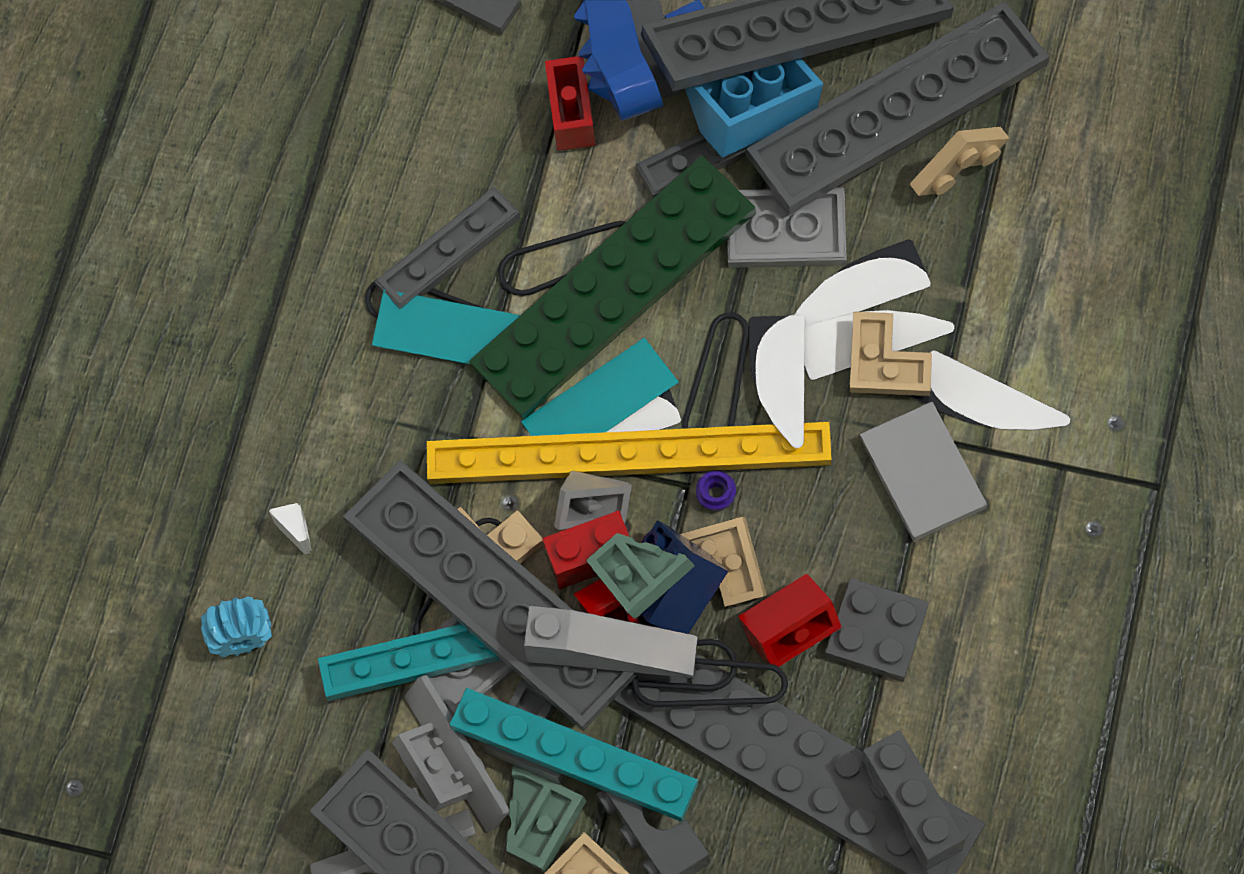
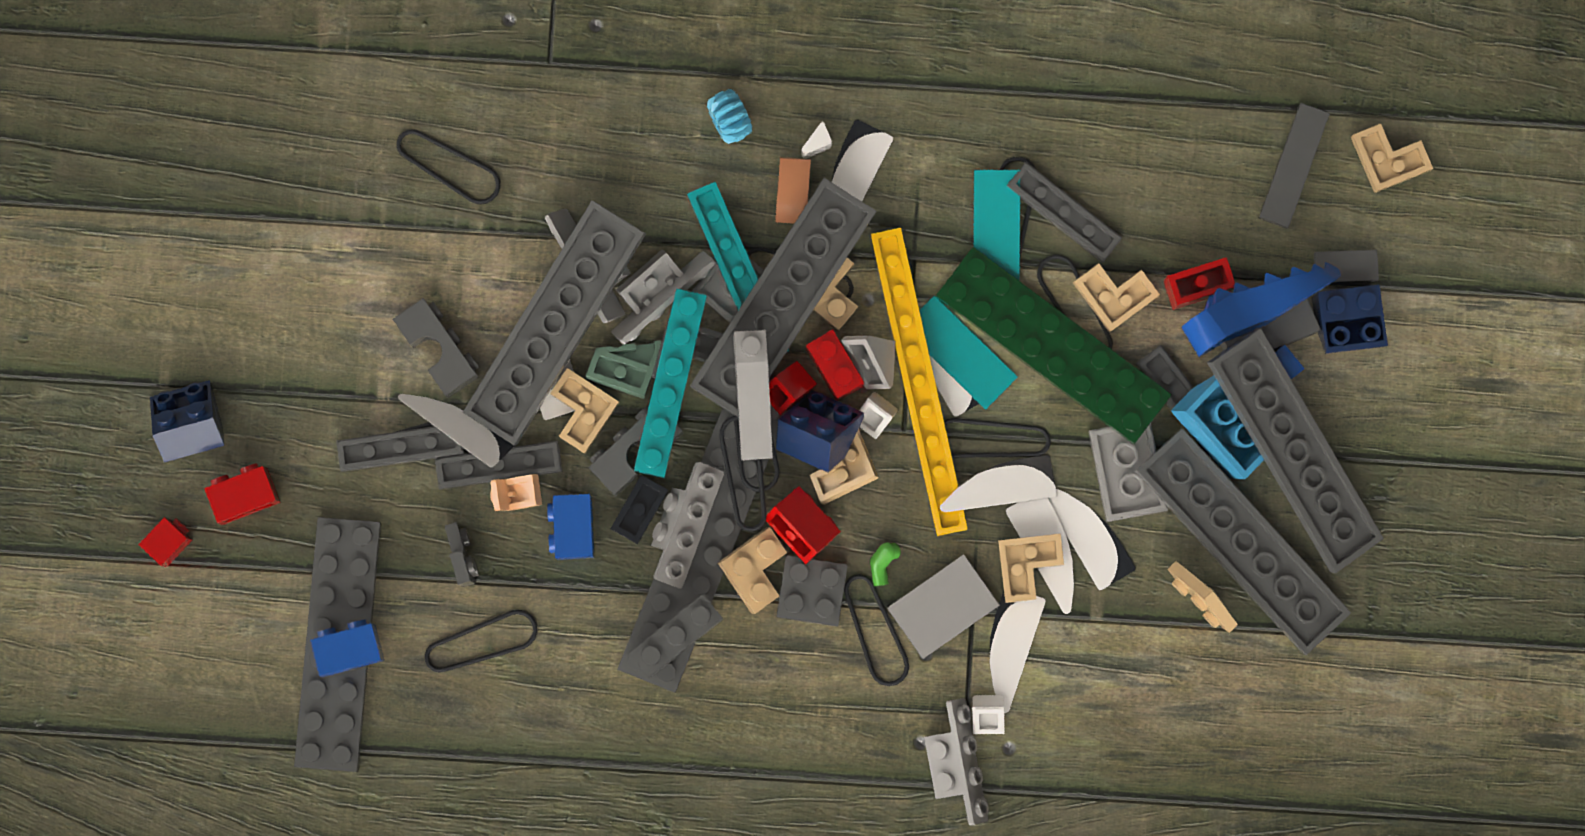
camera: 70 degrees right, 15 degrees up
sand green wing [586,533,695,619] -> none
dark purple plate [696,471,736,511] -> none
none -> black plate [610,475,669,545]
none -> light grey bracket [651,462,724,589]
none -> tan plate [718,527,787,614]
none -> nougat slope [775,157,811,224]
none -> white sticker [832,120,893,201]
none -> black piece [844,574,909,686]
none -> white slope [859,392,898,439]
none -> bright green arm [870,542,901,586]
none -> light grey bracket [924,698,989,826]
none -> white slope [973,695,1004,734]
none -> tan plate [1073,263,1160,332]

